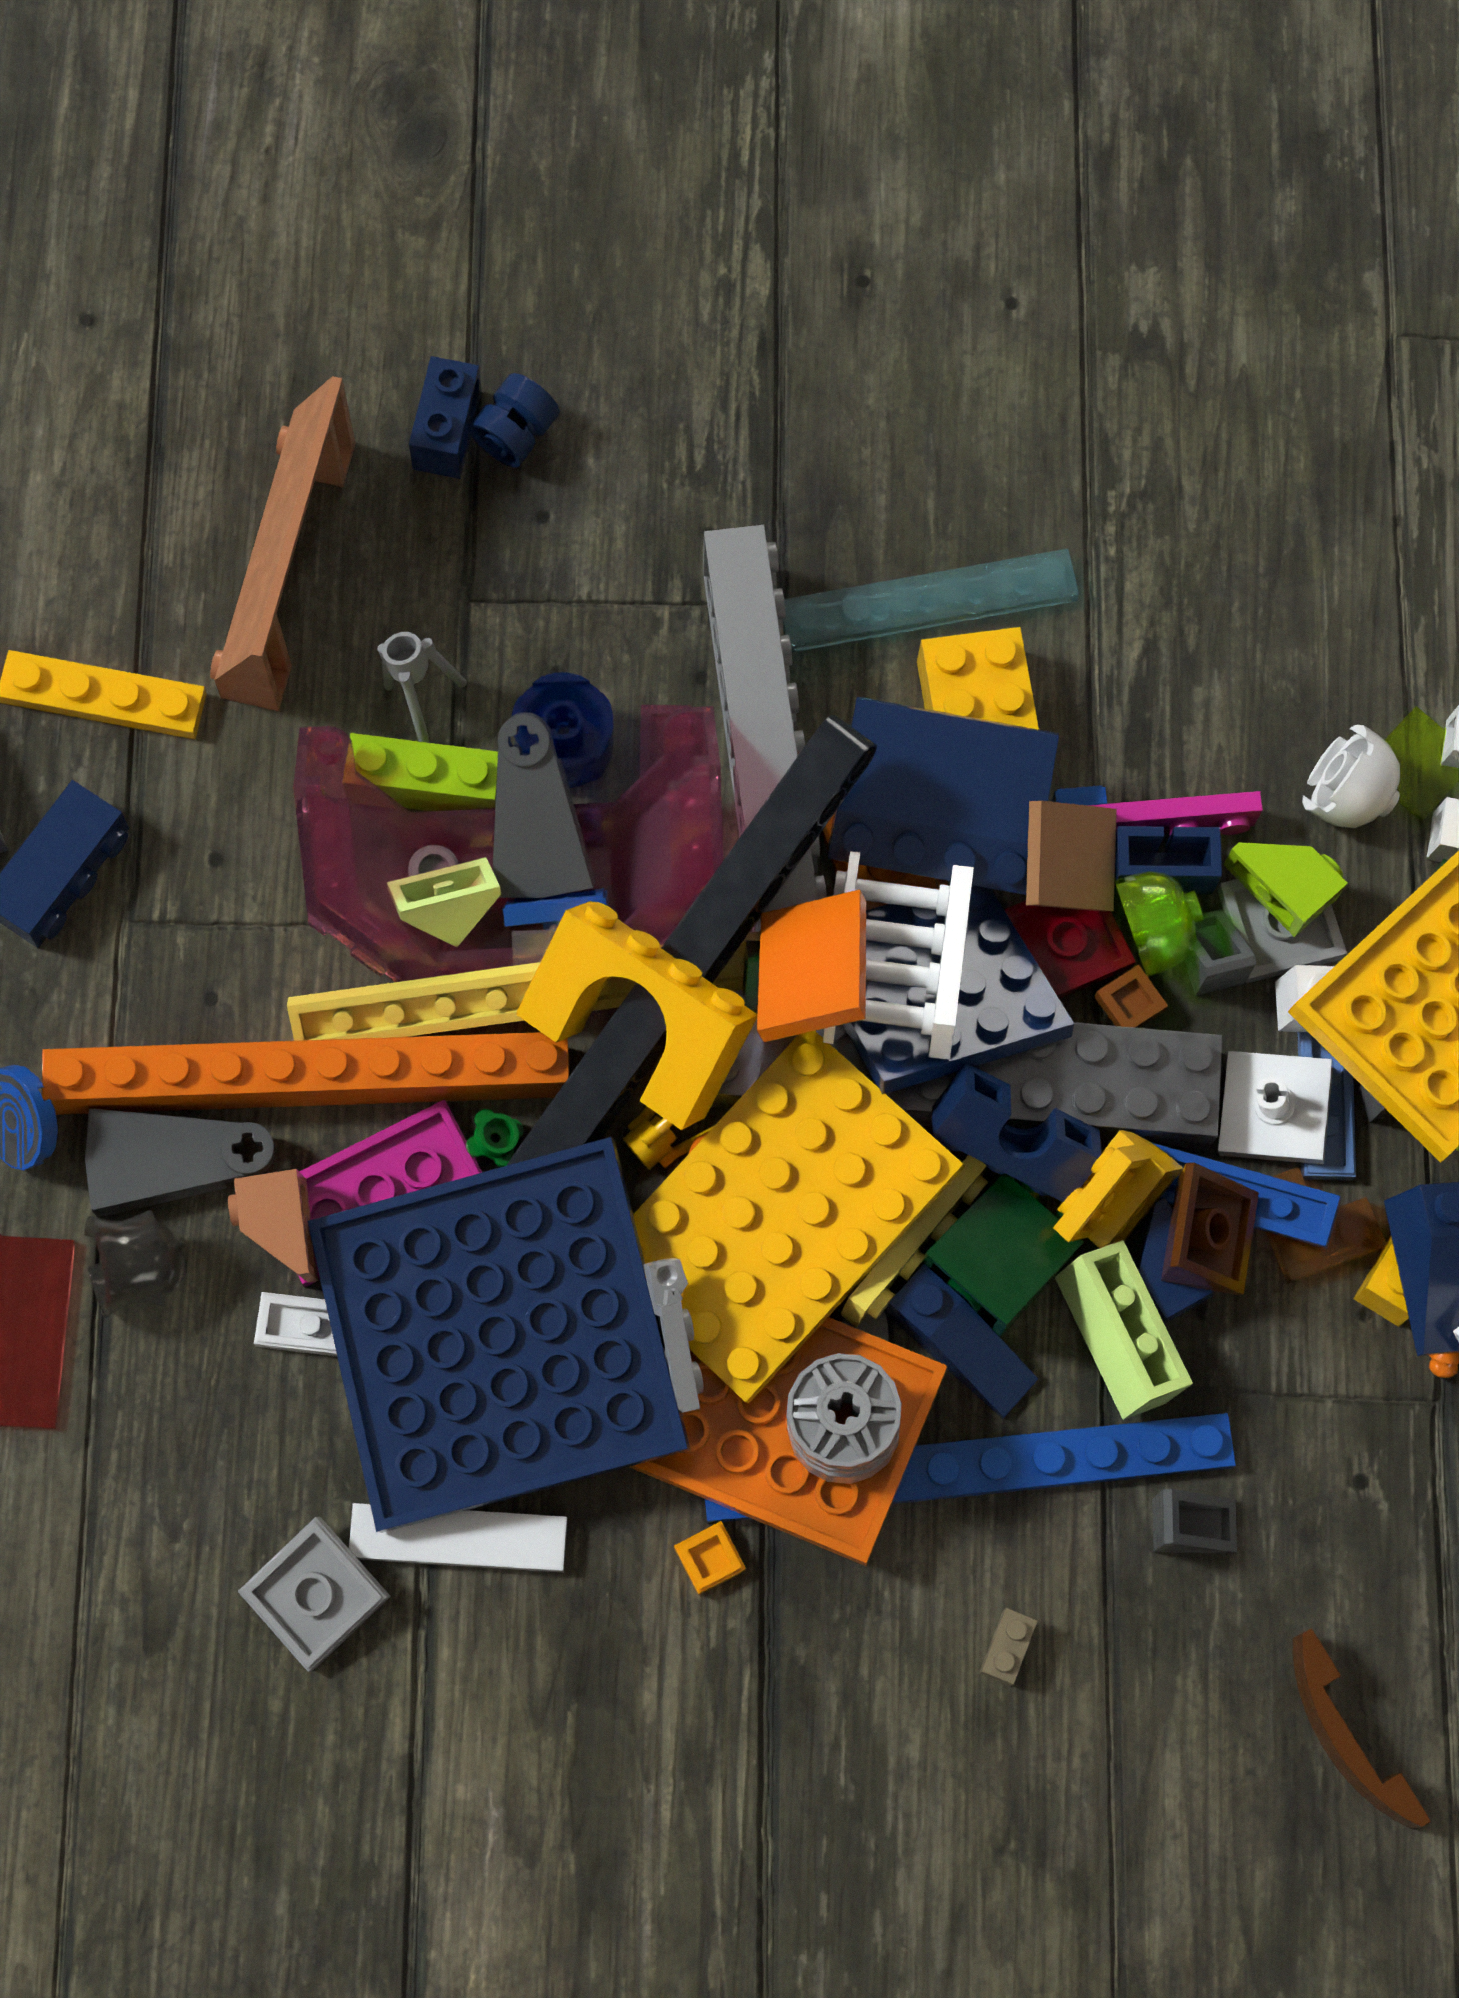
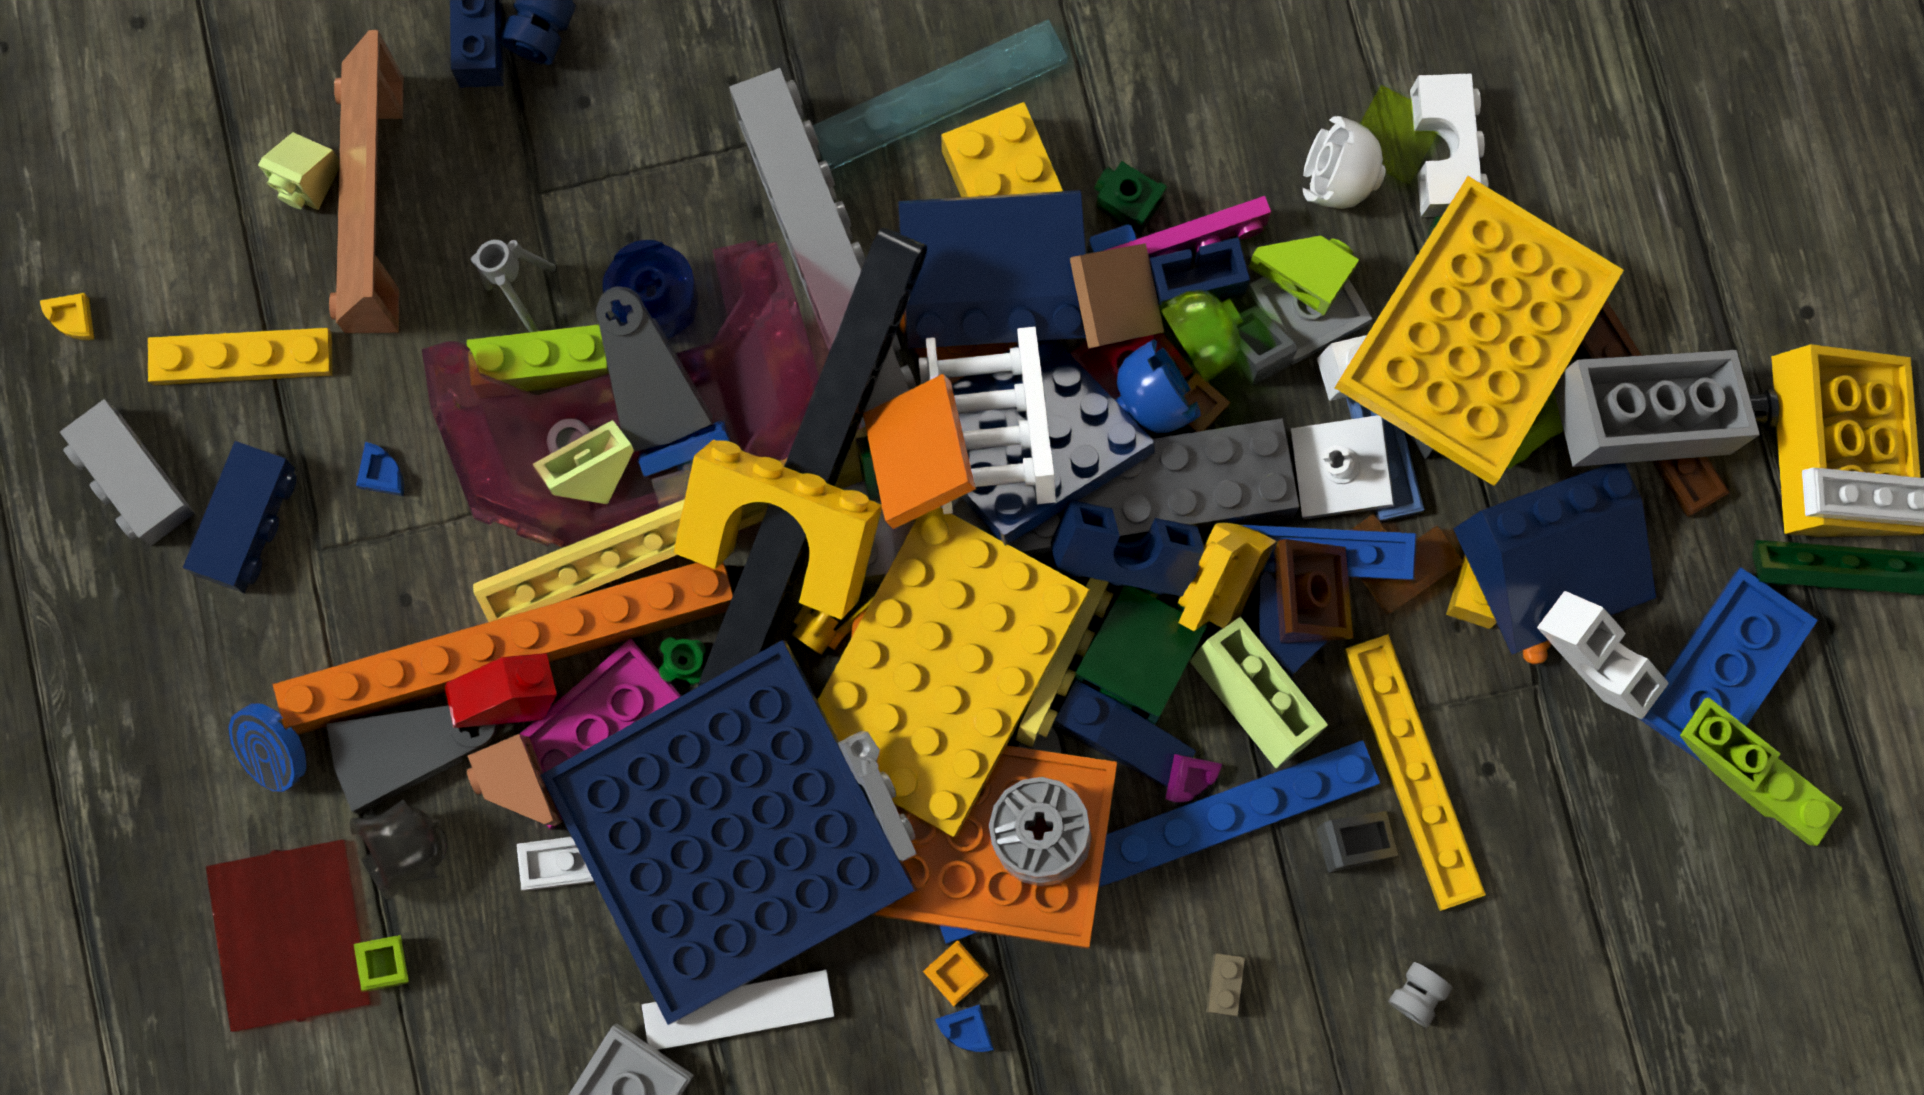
camera: 10 degrees left, 5 degrees up
reddish brown slope [1293,1628,1431,1829] -> none
none -> yellowish green slope [258,132,339,210]
none -> lime brick [354,935,409,992]
none -> blue tile [356,442,404,496]
none -> red slope [445,653,557,728]
none -> blue tile [935,1004,994,1052]
none -> dark green brick [1094,161,1167,235]
none -> blue cylinder [1115,339,1201,433]
none -> magenta tile [1165,754,1222,802]
none -> yellow tile [1344,634,1486,911]
none -> light grey wheel [1388,962,1453,1028]

